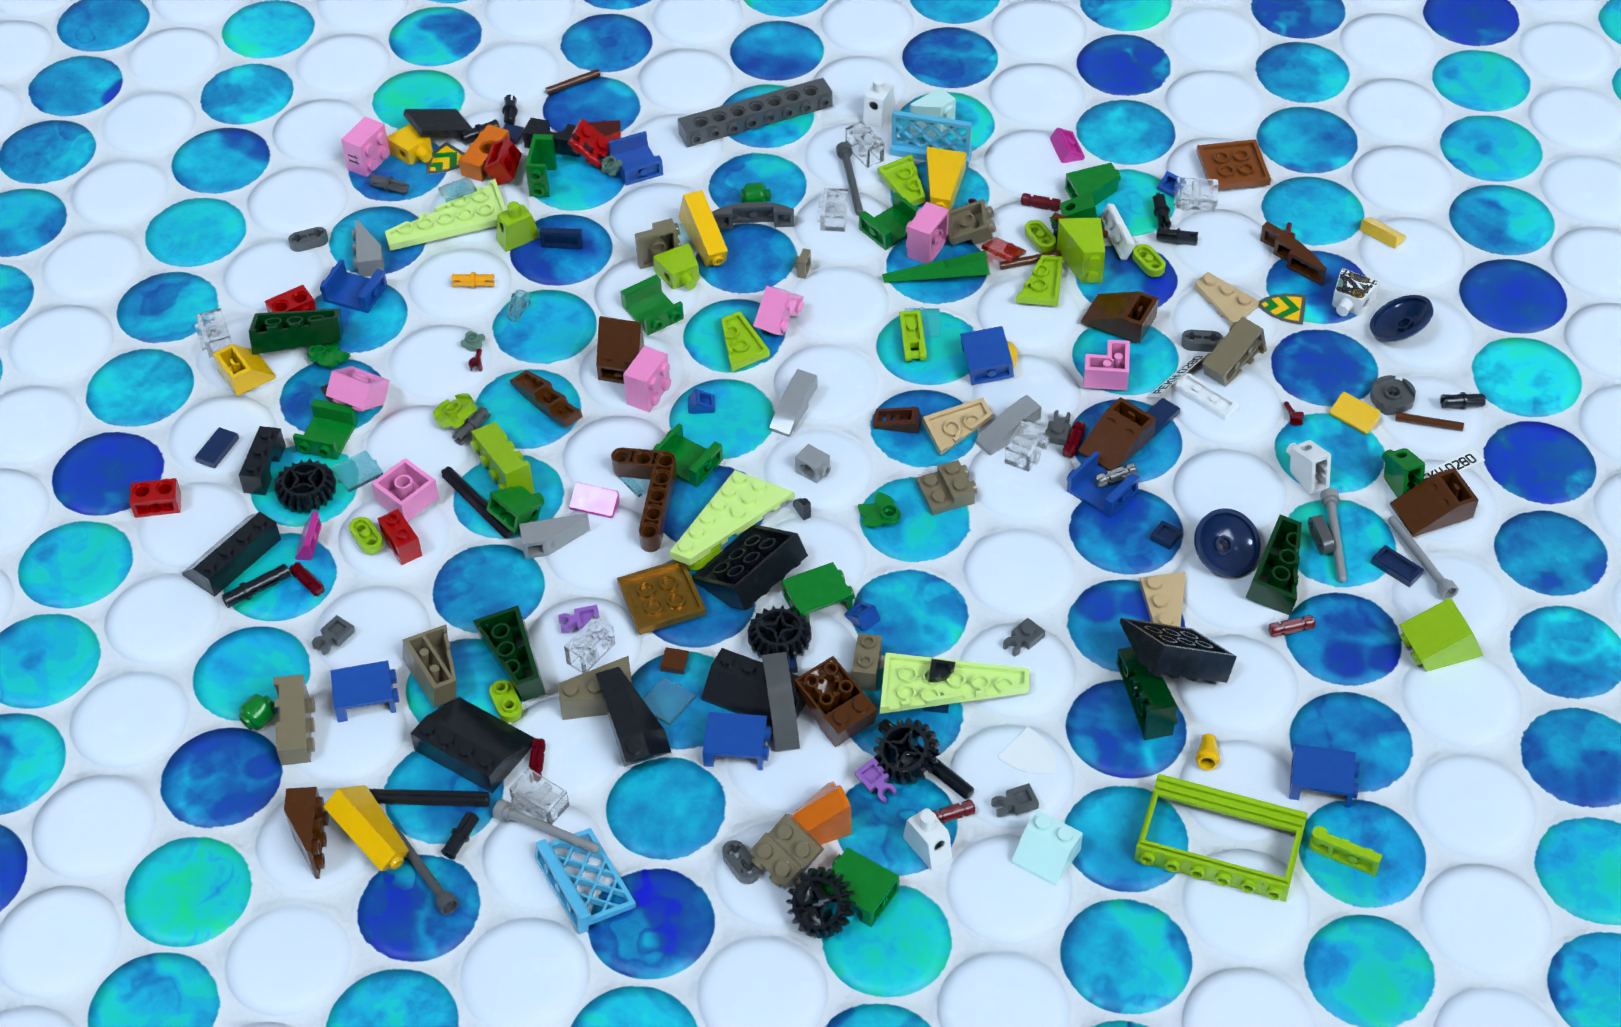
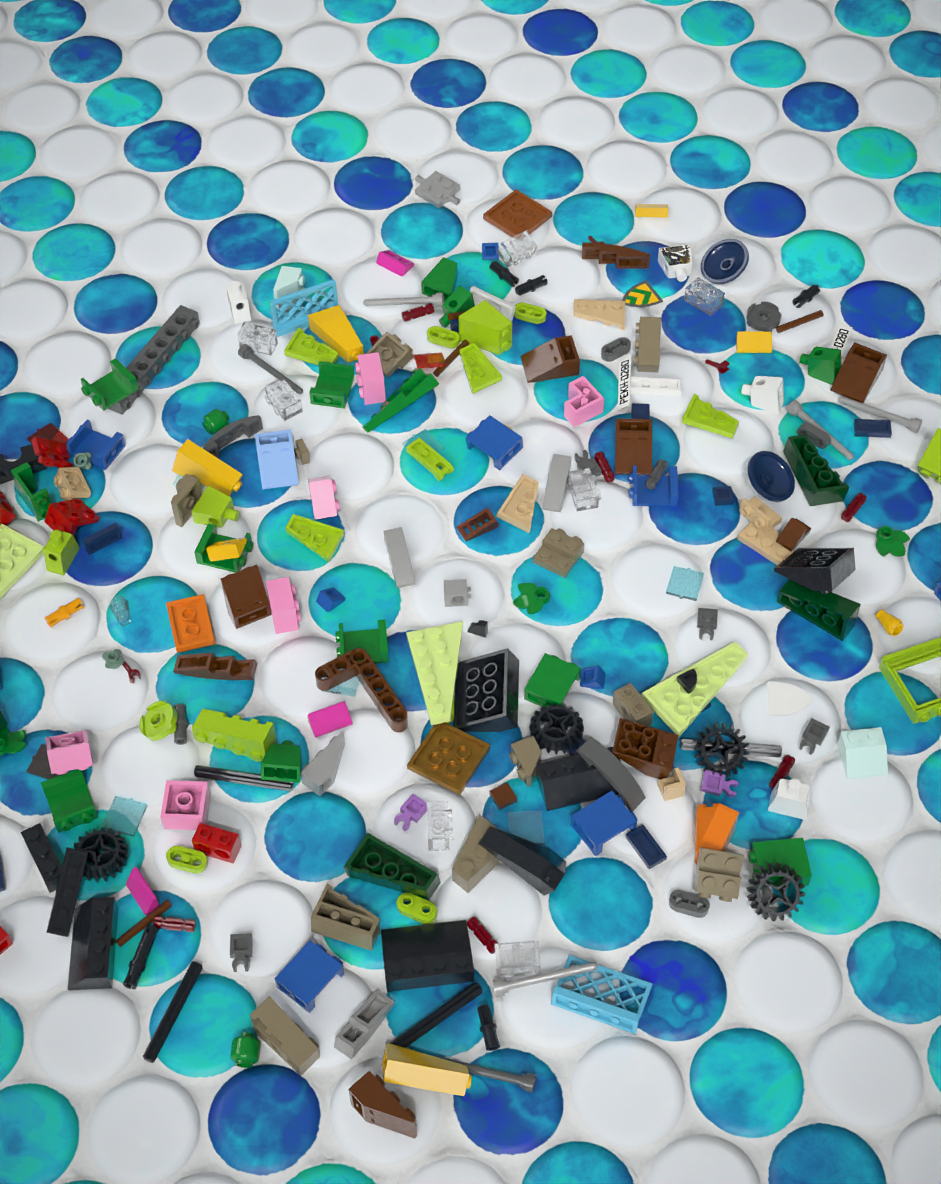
camera: 40 degrees left, 5 degrees up
none -> red bracket [44,499,100,536]
none -> black tile [46,847,88,937]
none -> tan bracket [54,467,91,501]
none -> green panel [80,358,139,411]
none -> reddish brown bar [115,900,172,948]
none -> black axle [143,961,202,1063]
none -> orange plate [166,594,215,653]
none -> yellow slope [206,538,247,561]
none -> light blue slope [255,429,299,490]
none -> light grey slope [334,990,395,1059]
none -> light grey piece [363,293,444,307]
none -> light grey plate [415,171,461,208]
none -> dark tan slope [509,736,542,787]
none -> dark blue tile [625,825,667,869]
none -> tan panel [657,768,686,802]
none -> clear light blue piece [666,566,704,601]
none -> lime wing [682,393,739,439]
none -> clear brick [684,277,725,316]
none -> tan bracket [739,496,782,533]
none -> reddish brown slope [776,518,812,552]
none -> green plate [875,526,910,557]

